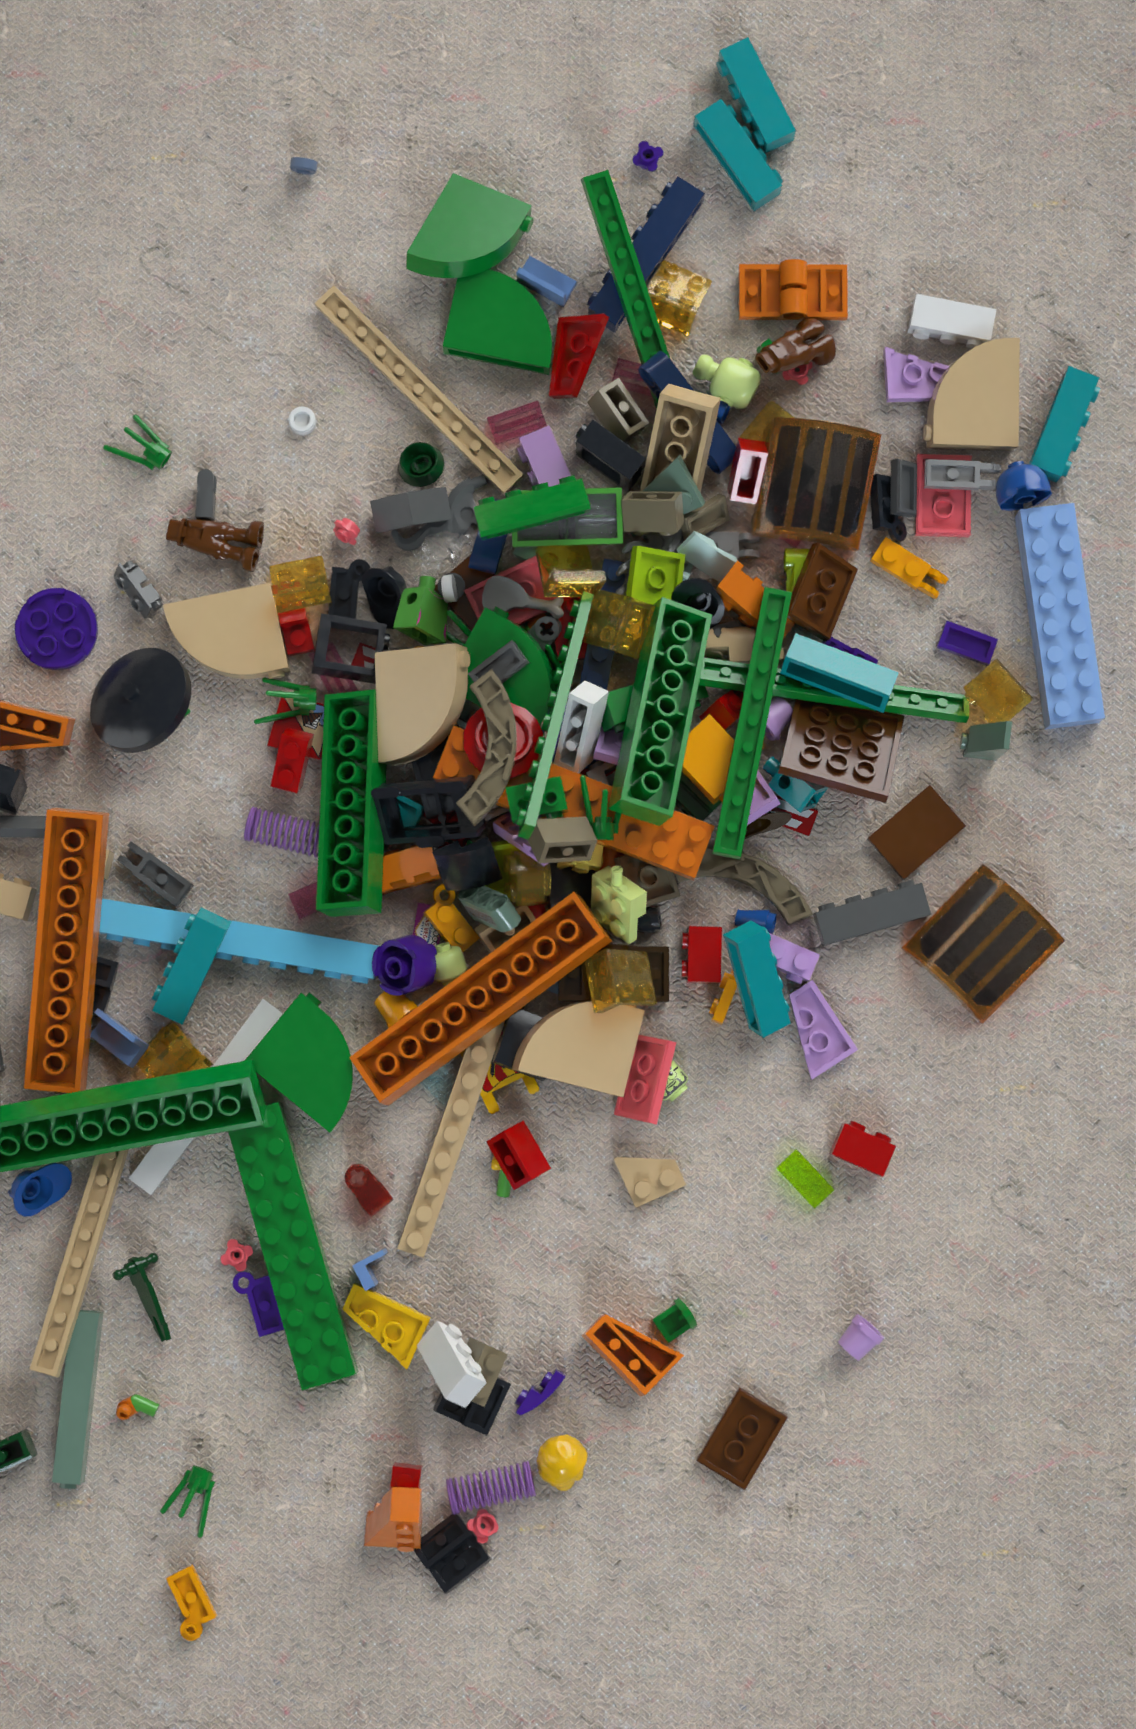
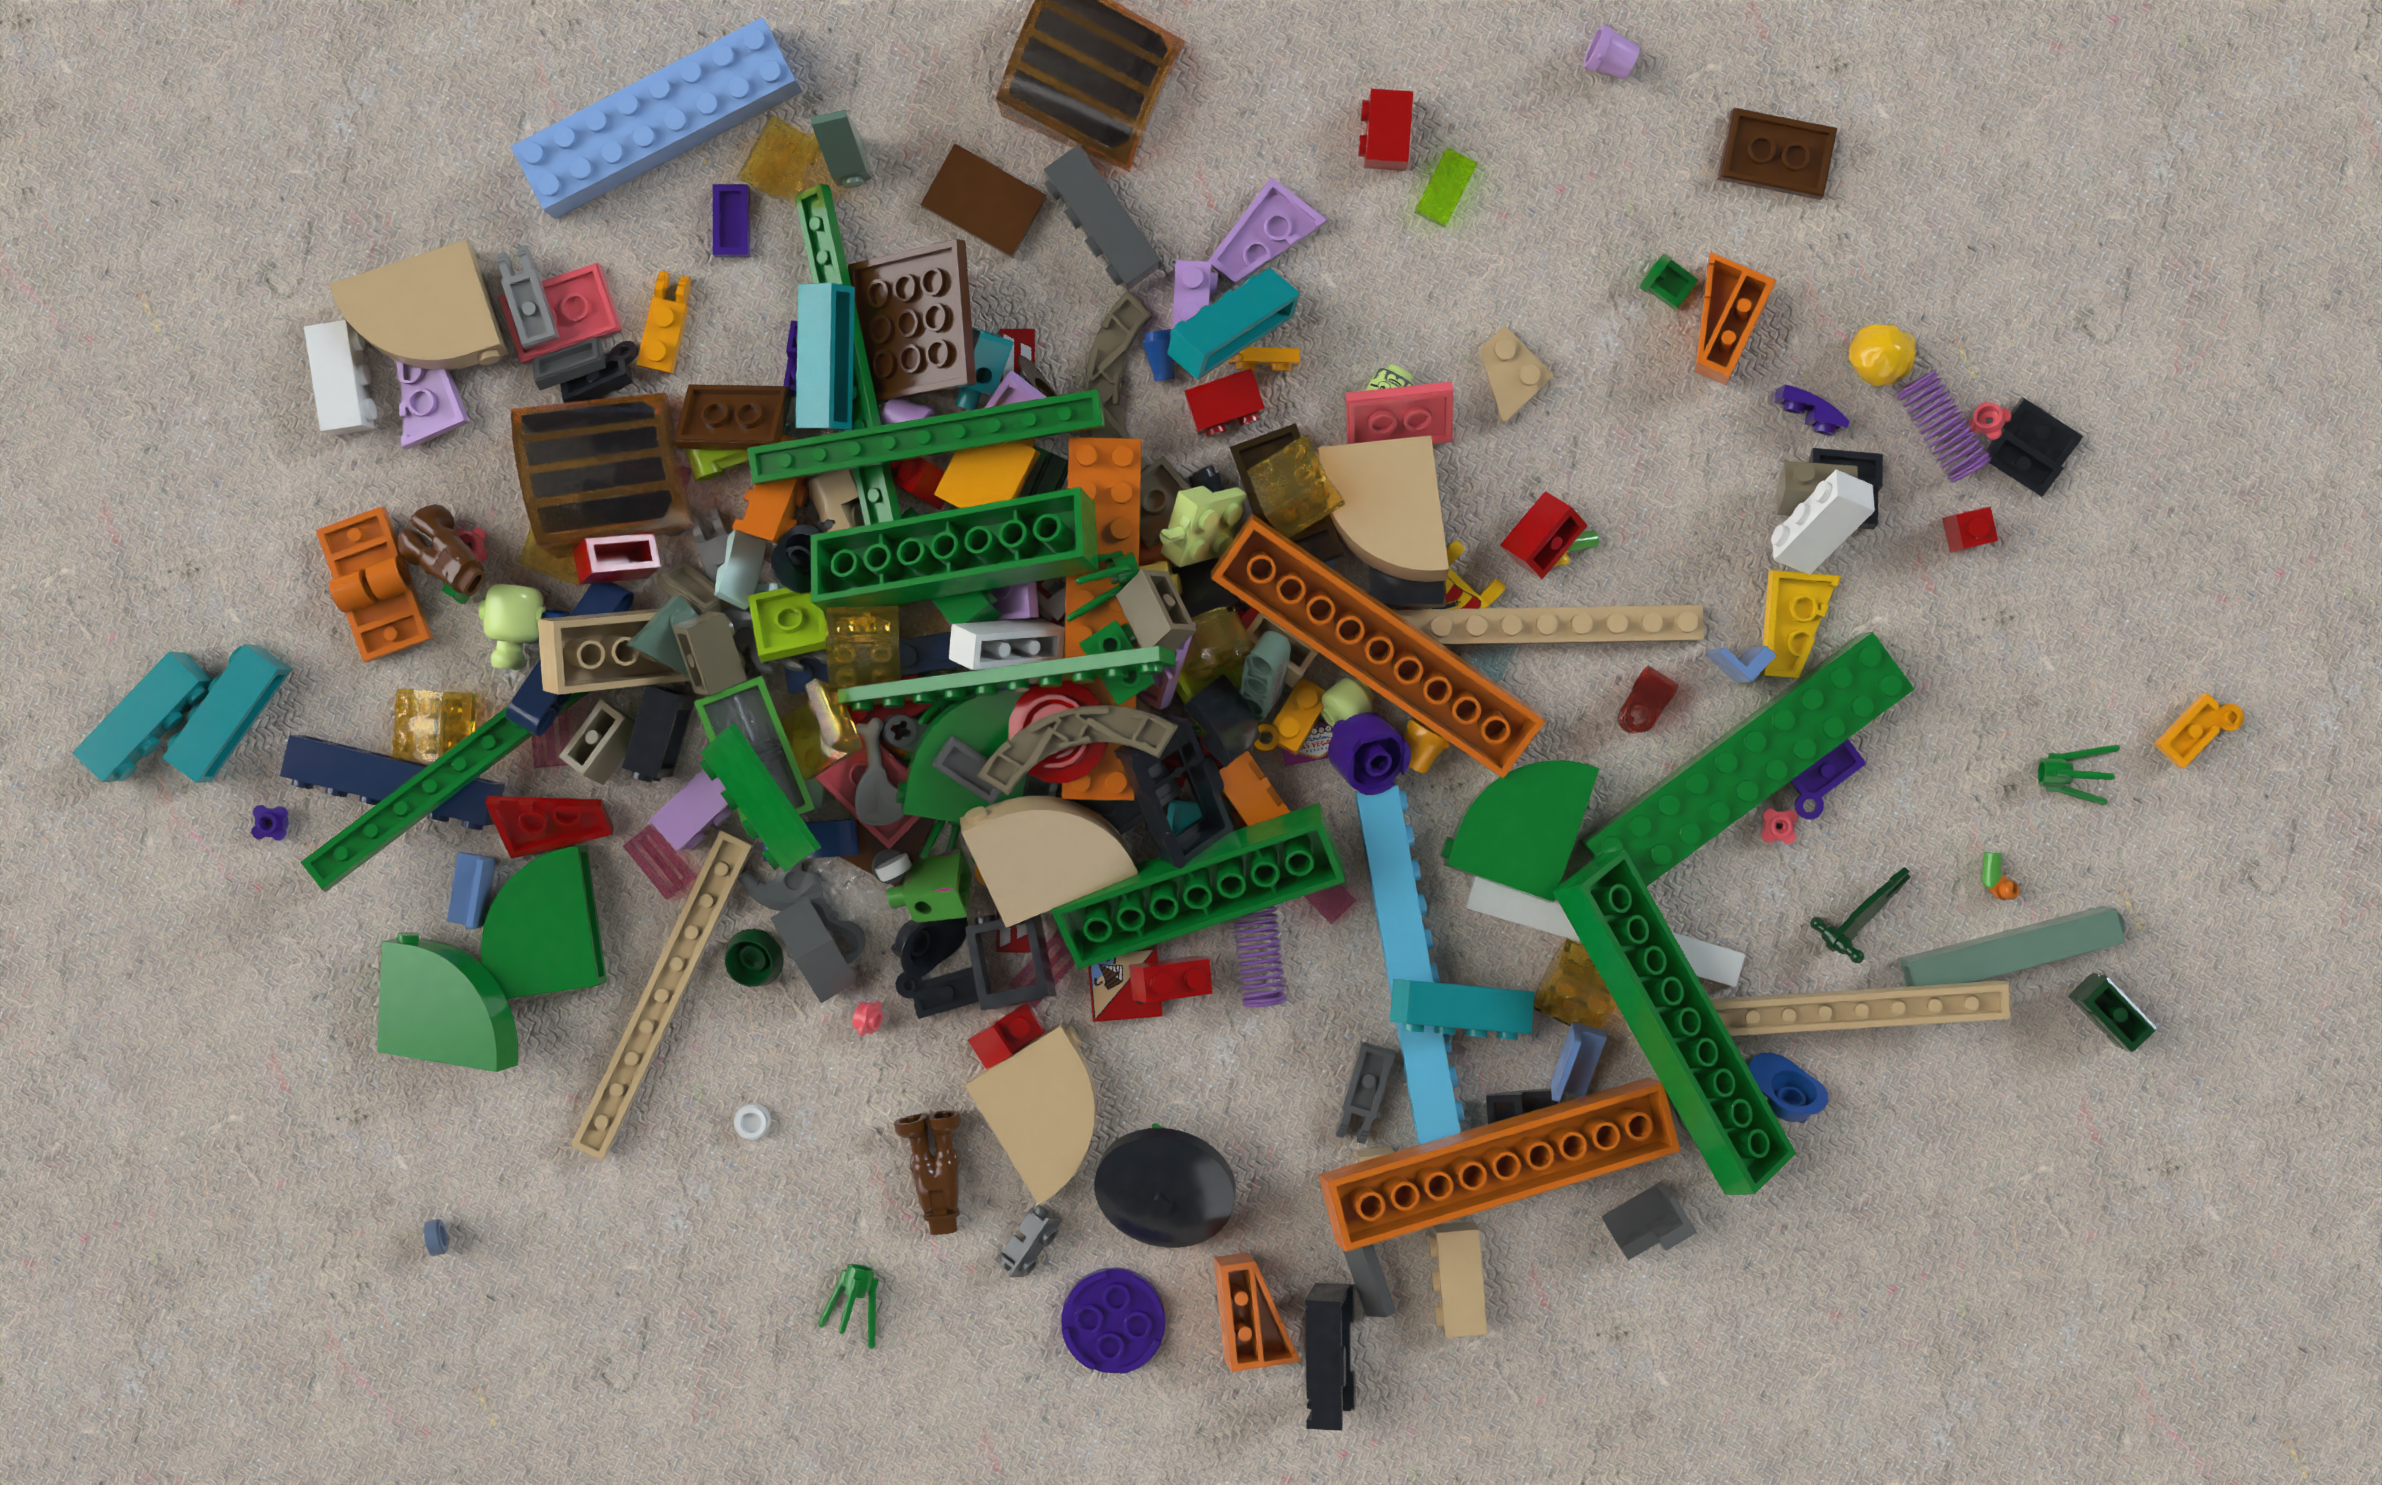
camera: 110 degrees left, 5 degrees up
dark grey bar [195,469,217,521] -> none
green plant [254,677,317,724] -> none
clear yellow bracket [269,556,332,613] -> none
orange wedge [364,1487,423,1552] -> none
blue cylinder [995,461,1052,511] -> none
teal brick [1029,366,1100,483] -> none

